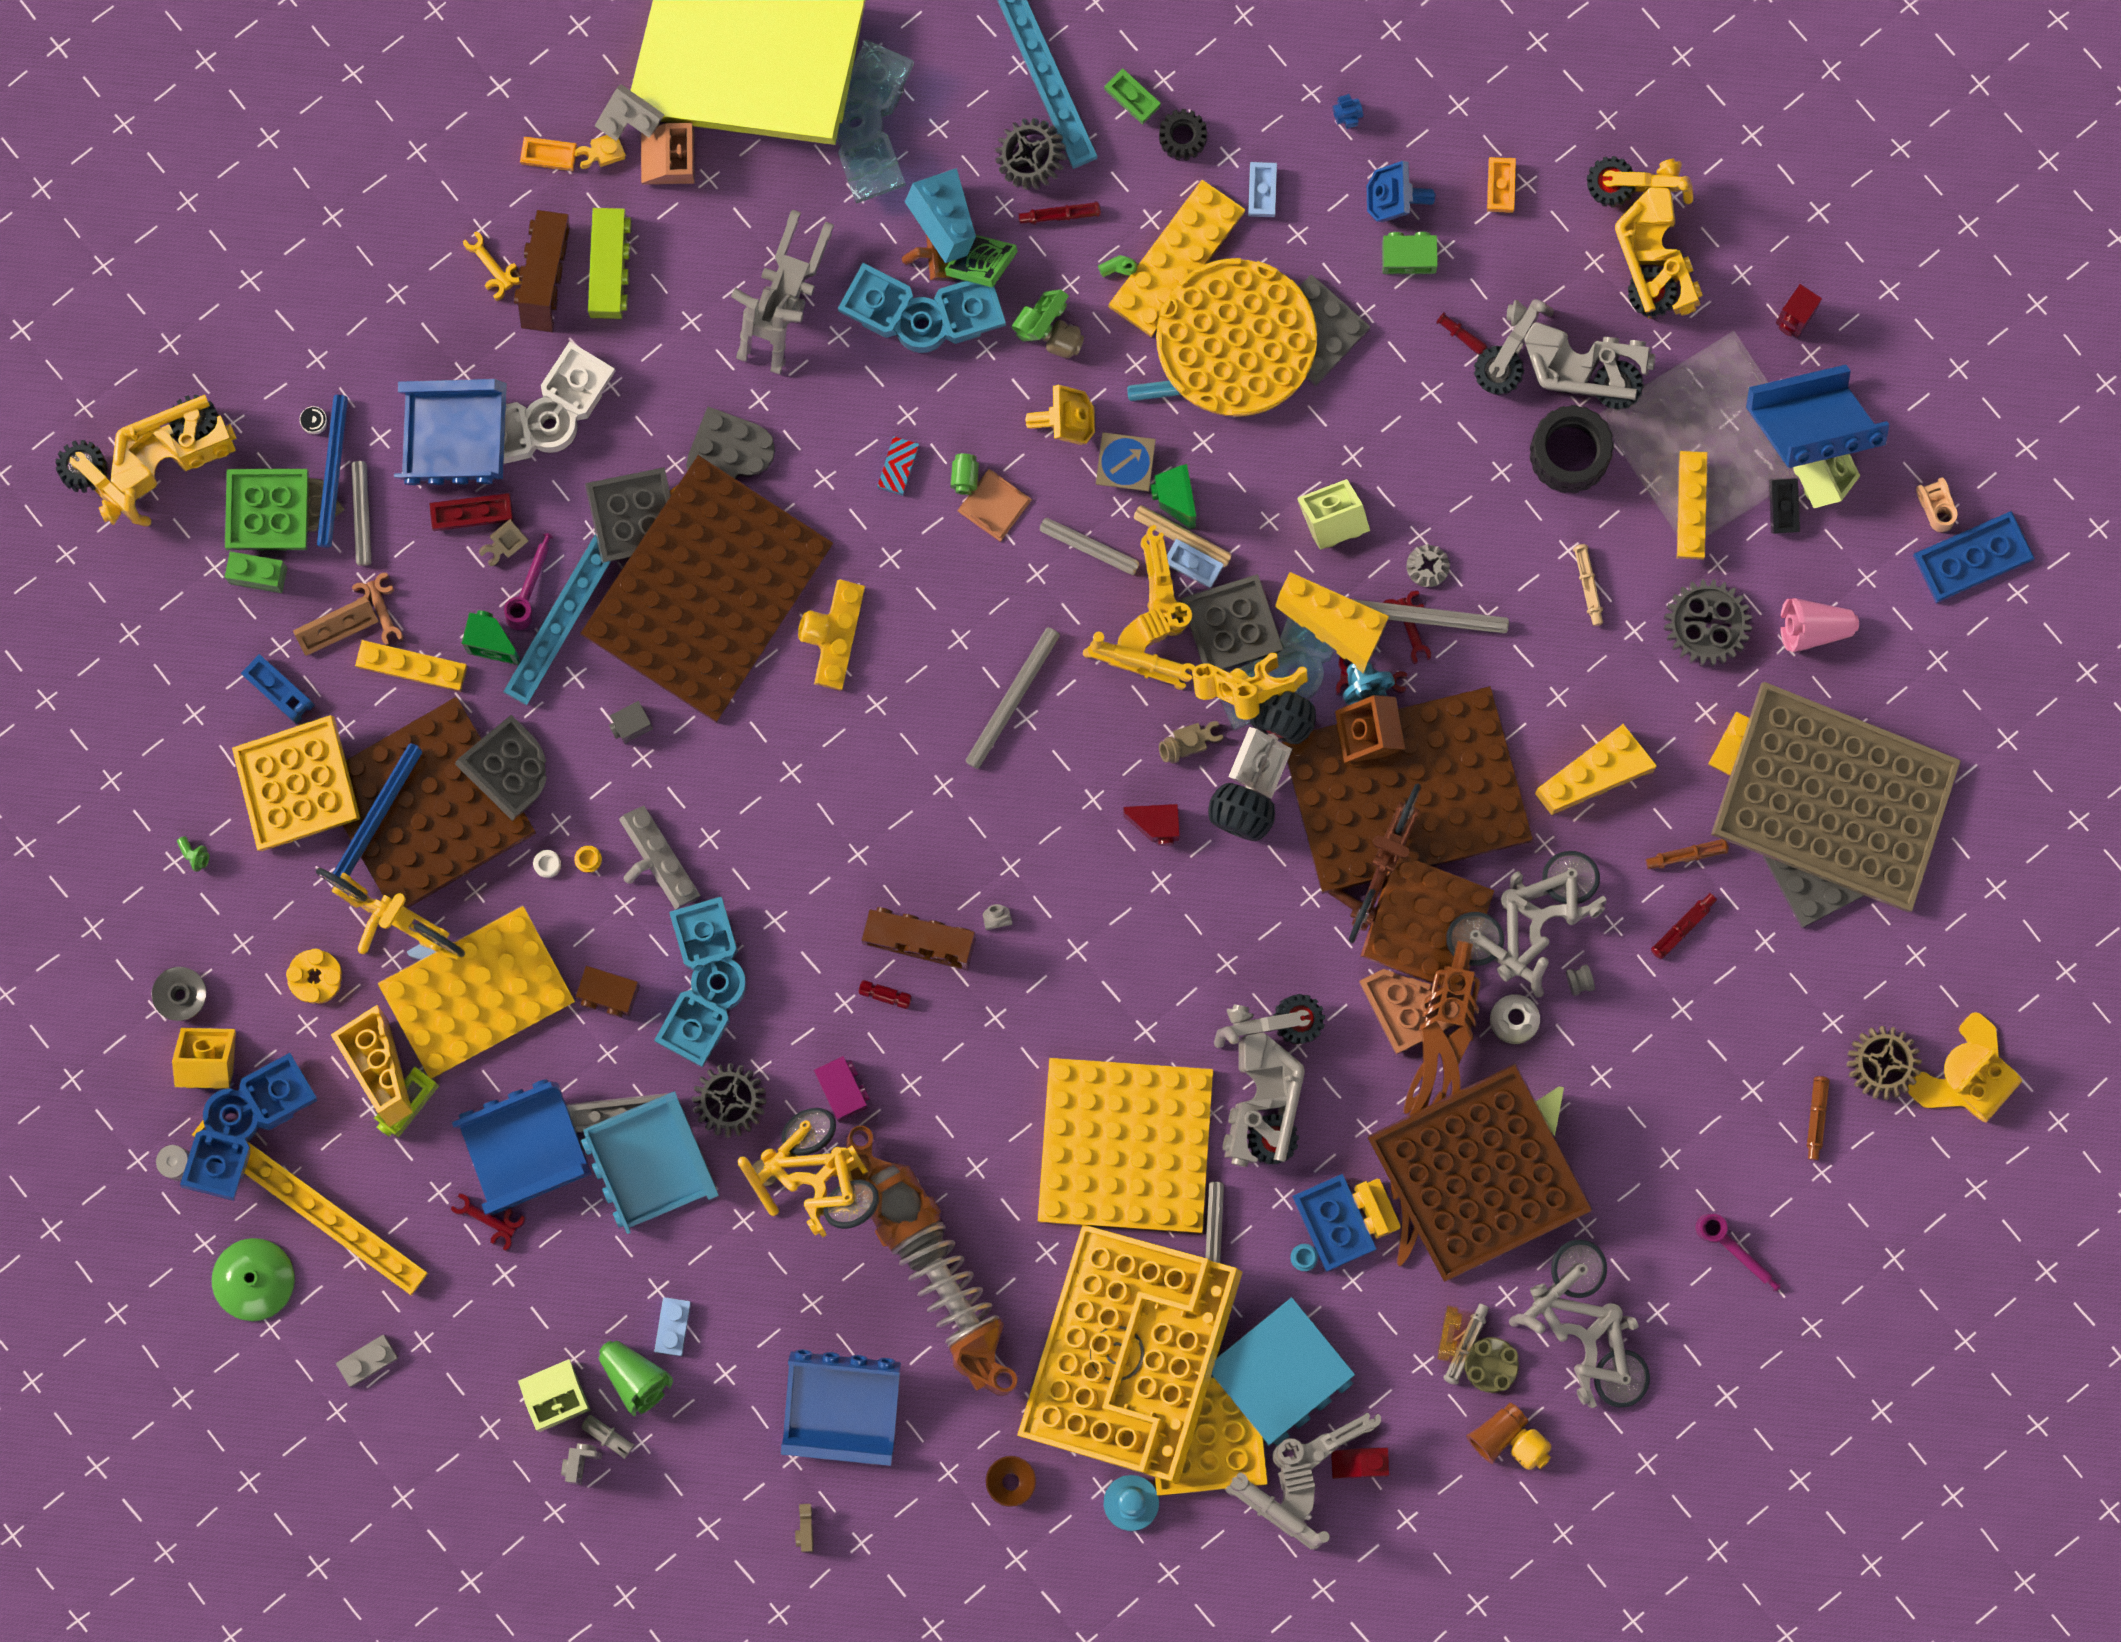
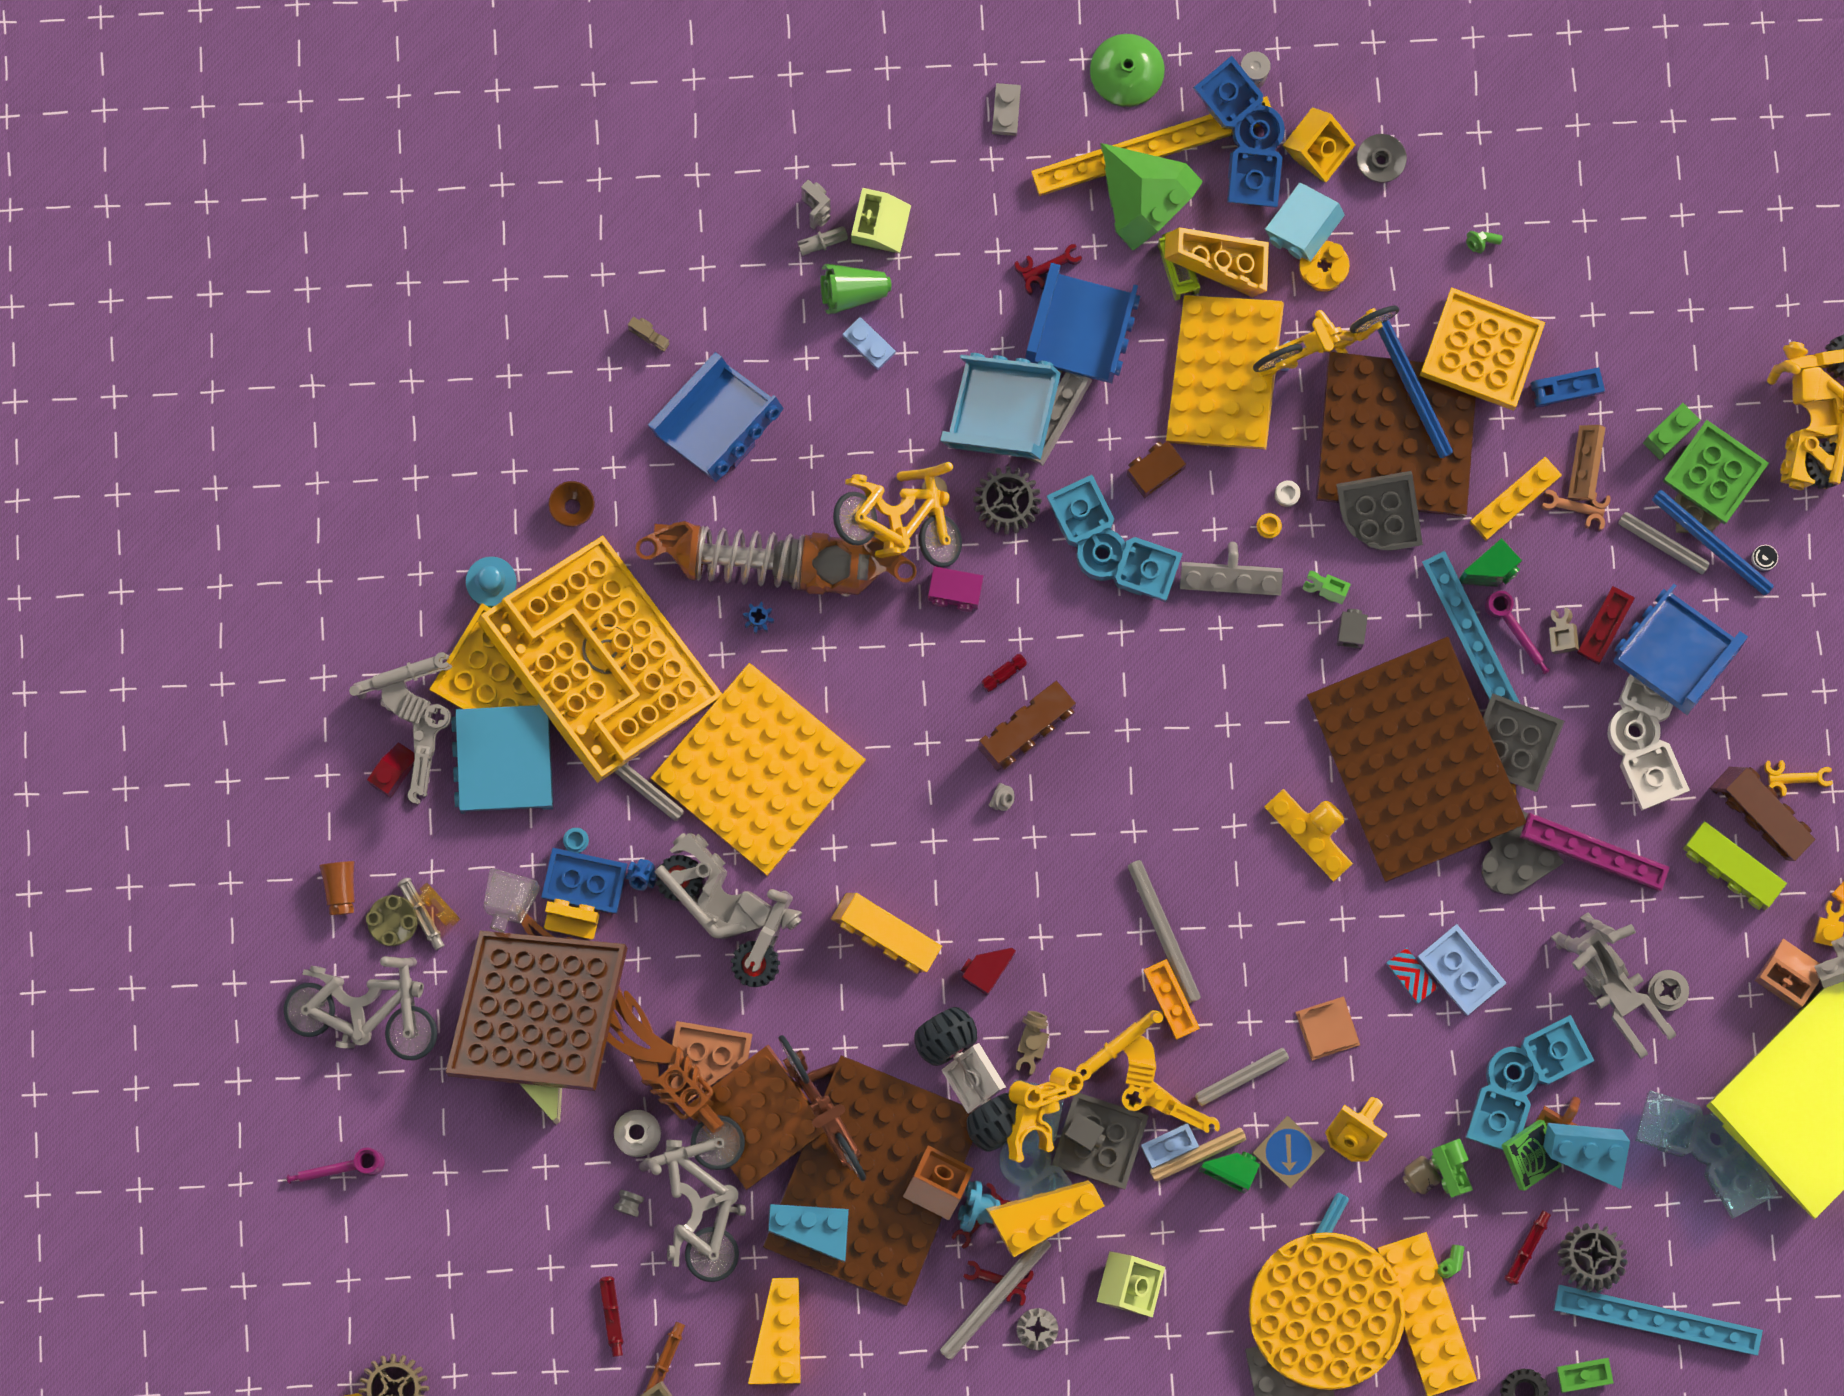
camera: 120 degrees right, 0 degrees up
bright green brick [950,454,979,495] -> none
yellow head [1510,1428,1552,1470] -> none
dark orange piece [1806,1076,1830,1161] -> none
none -> clear torso [484,868,540,933]
none -> blue gear [625,859,657,891]
none -> blue gear [743,602,774,634]
none -> dark azure wedge [768,1204,849,1263]
none -> yellow wedge [831,893,942,974]
none -> dark grey brick [1064,1112,1106,1152]
none -> bright green wedge [1100,143,1203,251]
none -> light orange plate [1143,959,1200,1040]
none -> medium azure brick [1265,183,1345,262]
none -> bright green plate [1302,571,1351,604]
none -> light blue plate [1417,924,1506,1016]
none -> magenta tile [1520,813,1670,891]
none -> light grey gear [1647,970,1689,1011]

